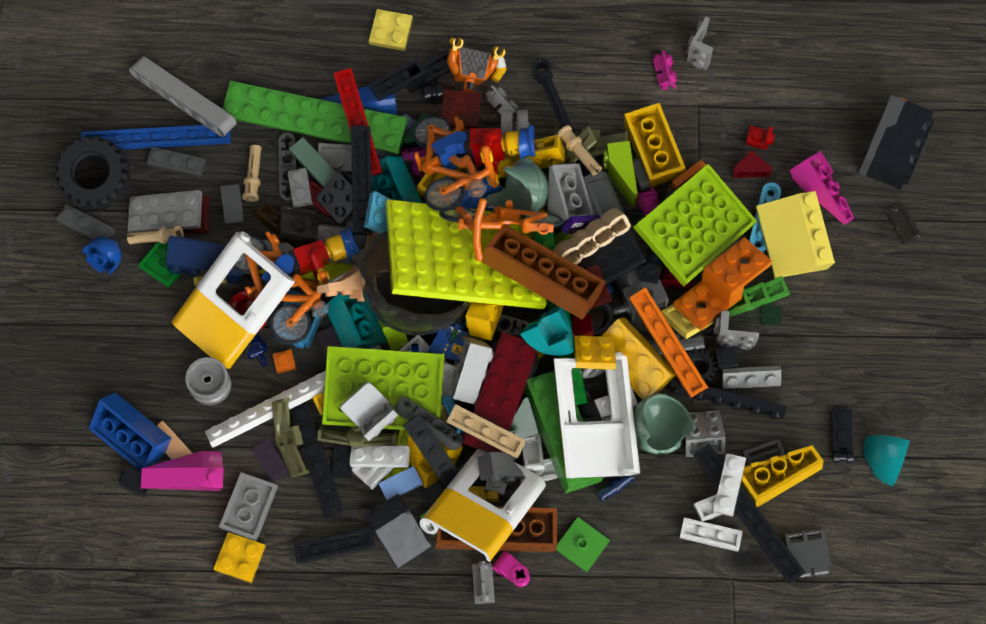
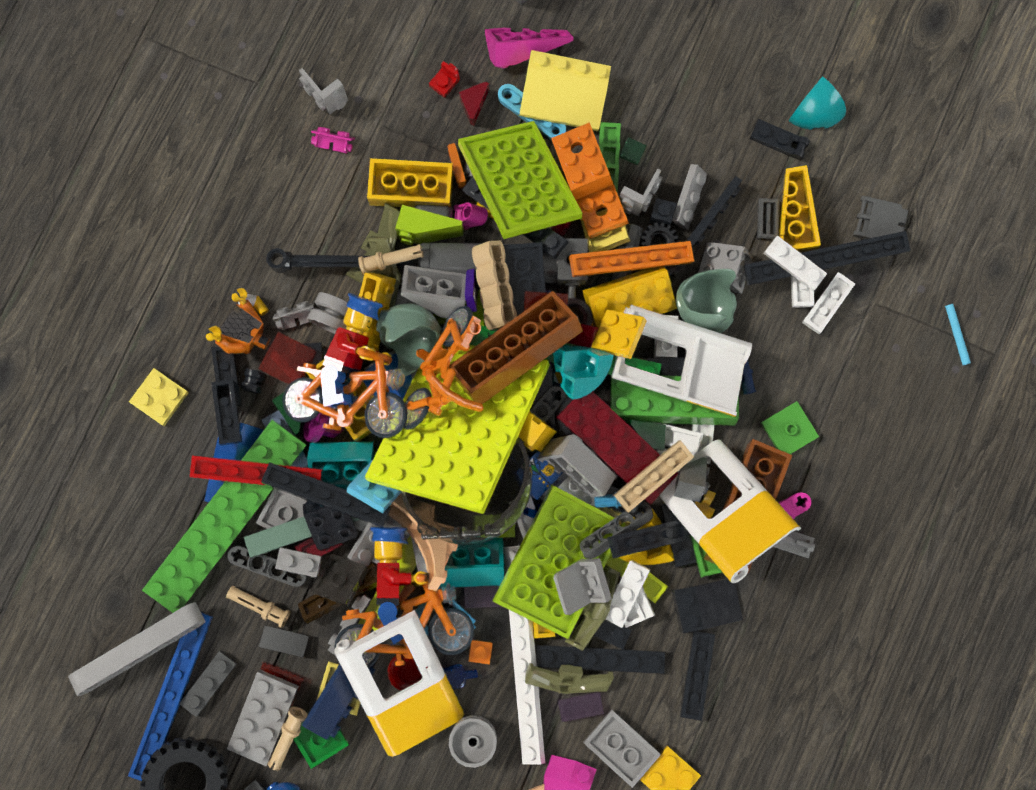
camera: 70 degrees left, 10 degrees up
light blue tile [378,466,423,500] -> none

